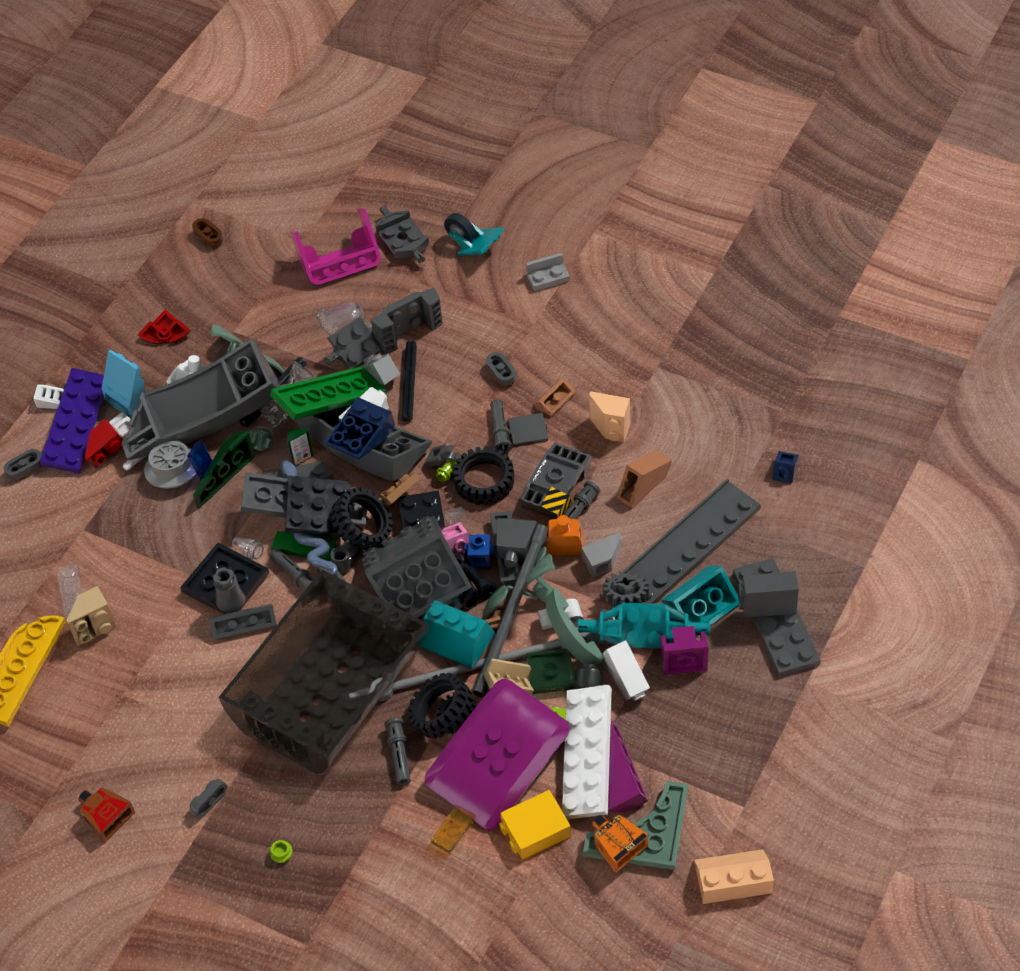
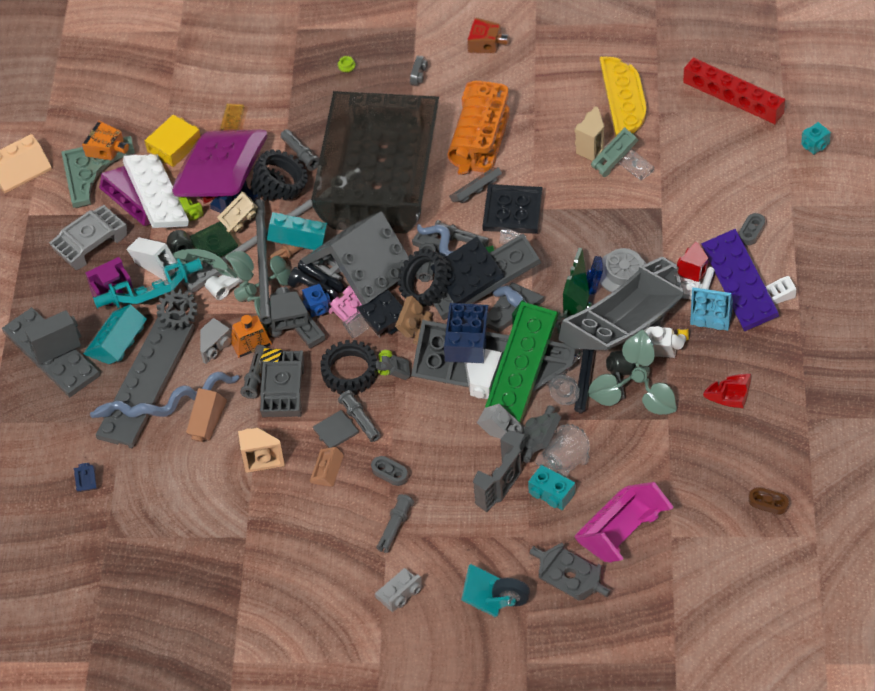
camera: 155 degrees right, 0 degrees up
dark grey plant [213,567,246,612] -> none
black axle [401,341,417,421] -> none
none -> light grey plate [49,205,127,270]
none -> sand blue animal [90,372,239,418]
none -> dark grey pin [376,494,414,553]
none -> orange piece [447,81,510,174]
none -> teal brick [528,465,576,511]
none -> sand green plate [591,127,639,177]

